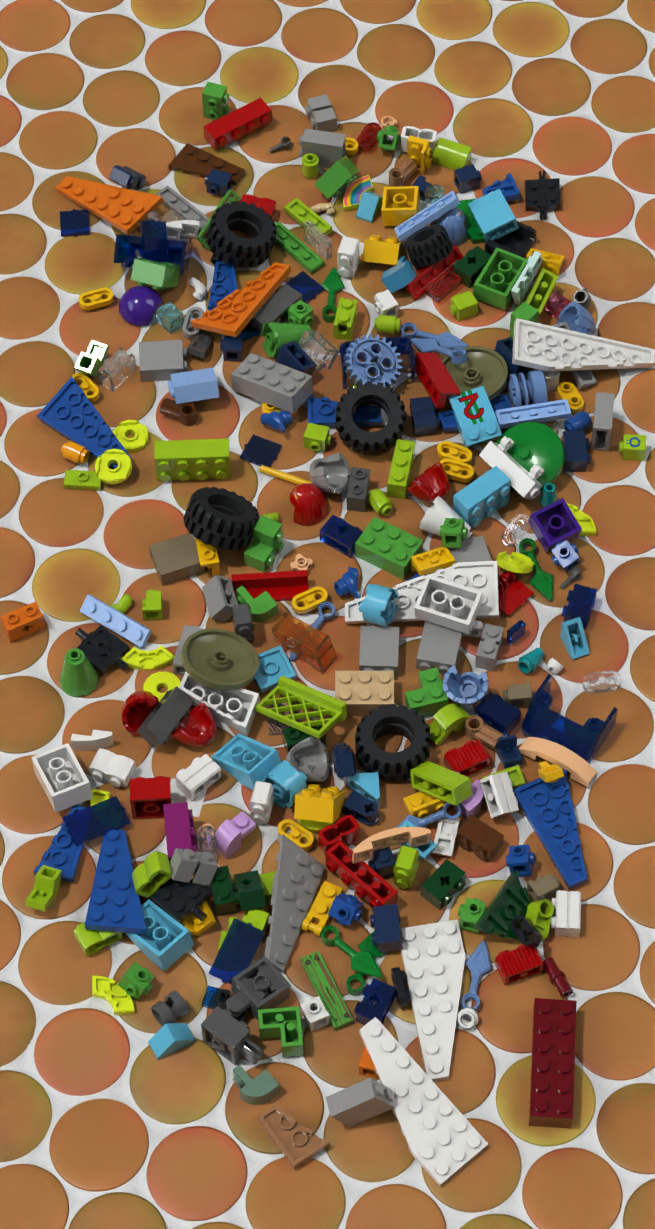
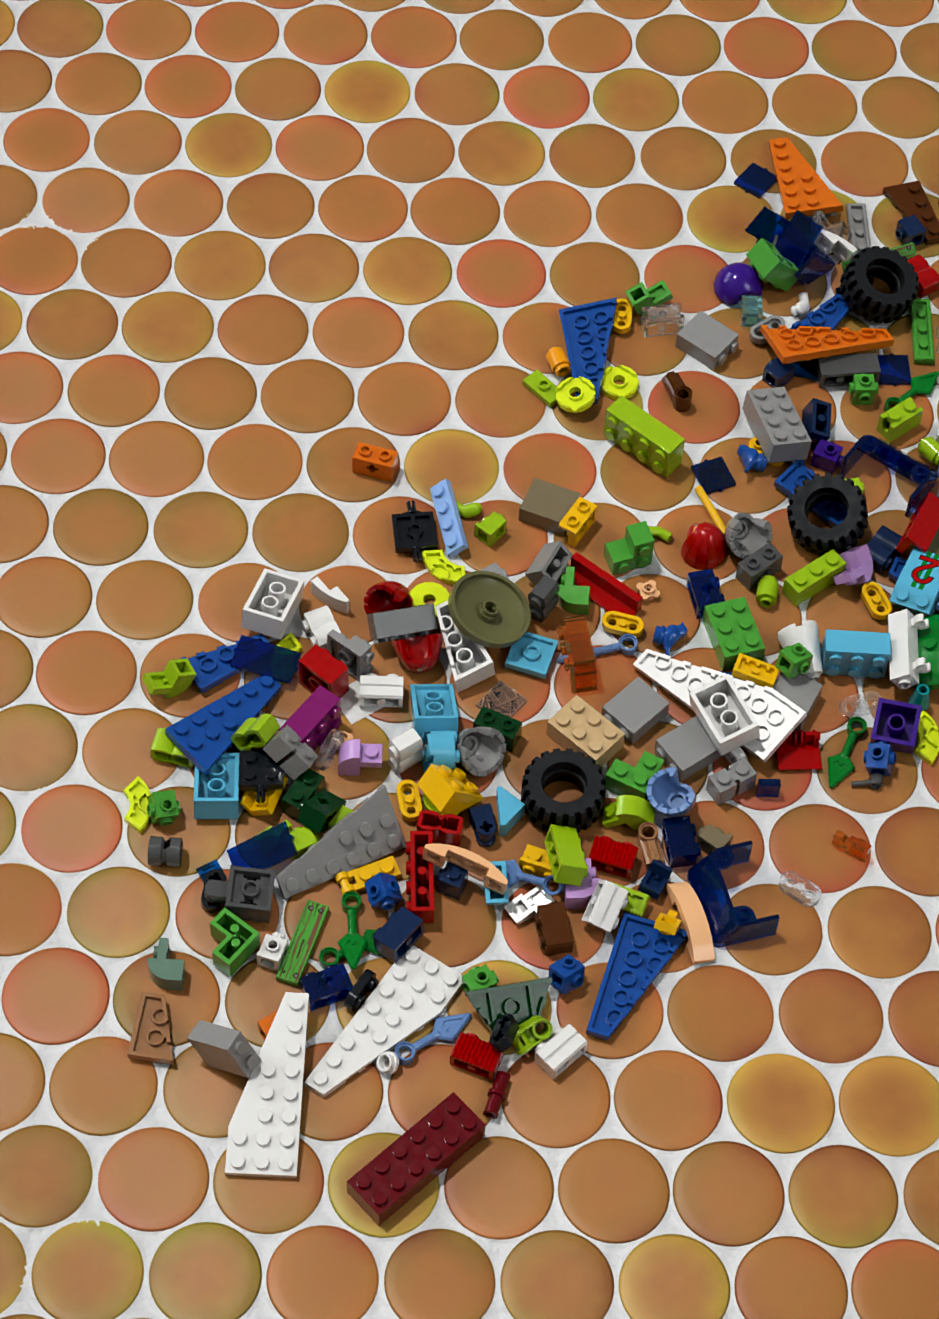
camera: 40 degrees right, 0 degrees up
bright green cone [59,648,98,697] -> none
yellow plate [79,288,114,310] -> none
dark blue brick [109,165,146,190] -> none
medium azure slope [148,1023,195,1060] -> none
light blue brick [168,368,219,404] -> none
black tyre [183,487,259,551] -> none
flat silver plate [187,332,211,358] -> none
dark grey brick [201,1006,264,1066] -> none
lime fence [255,676,347,739] -> none
bright green cone [261,322,314,358] -> none
clear brick [298,330,339,370] -> none
lime brick [303,423,332,452] -> none
dark blue brick [331,743,357,778] -> none
medium blue gear [343,334,402,387] -> none
medium azure brick [359,584,399,627] -> none
lime brick [393,845,420,889] -> none
red hair [406,462,450,503] -> none
dark green brick [421,859,466,910] -> none
yellow plate [440,458,474,483] -> none
neon yellow tile [496,551,534,573] -> none
teal cone [518,647,545,674] -> none
dark tan brick [527,873,560,902] -> none
white hinge [547,657,564,674] -> none
medium azure slope [560,617,590,659] -> none
clear blue brick [562,584,597,630] -> none
none -> light grey plate [327,629,375,682]
none -> dark purple brick [811,438,844,474]
none -> clear orange plate [831,830,872,863]
none -> lavender brick [833,544,873,586]

